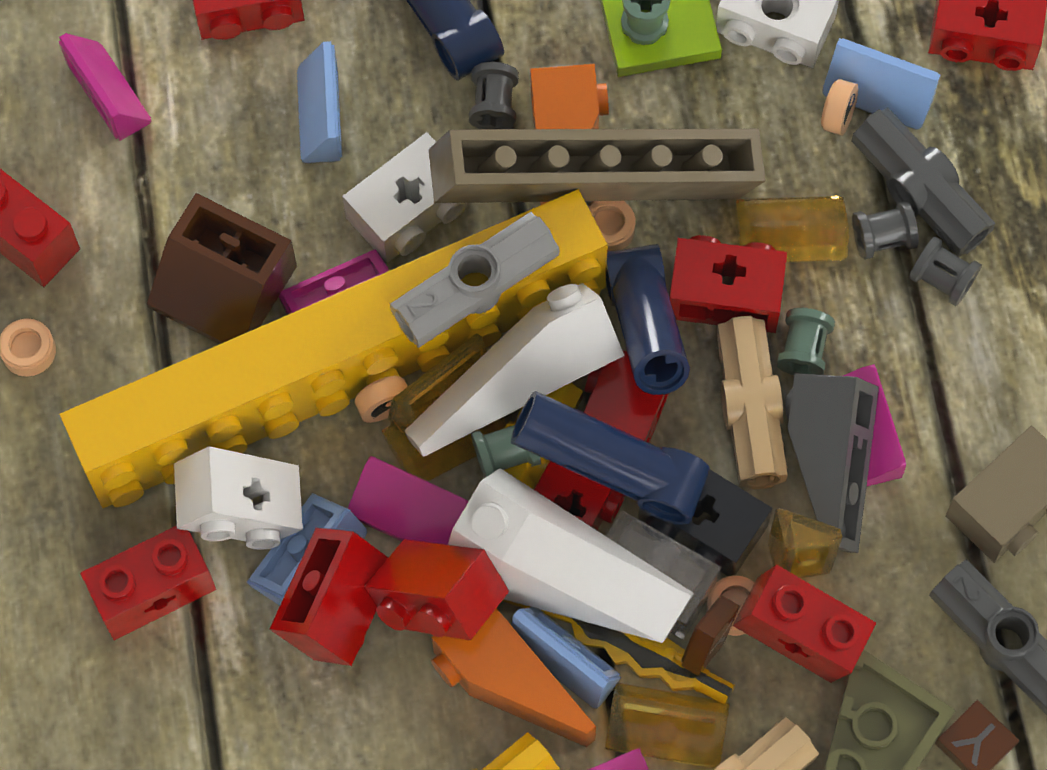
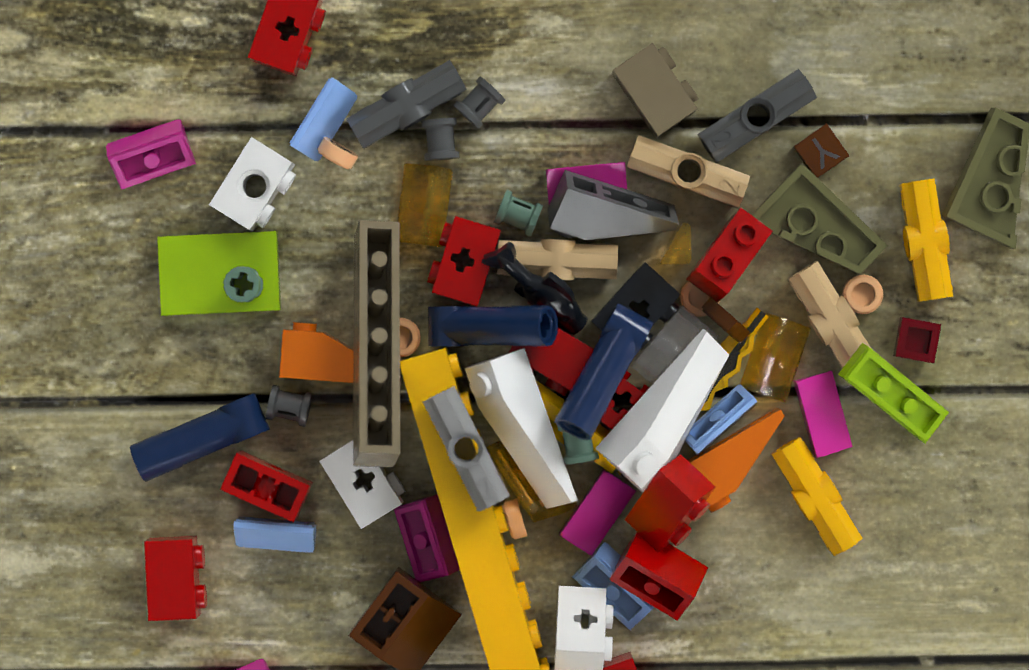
camera: 80 degrees left, 20 degrees up
none -> red brick [220,450,313,522]
none -> black animal [482,242,588,335]
none -> tan piece [626,135,750,208]

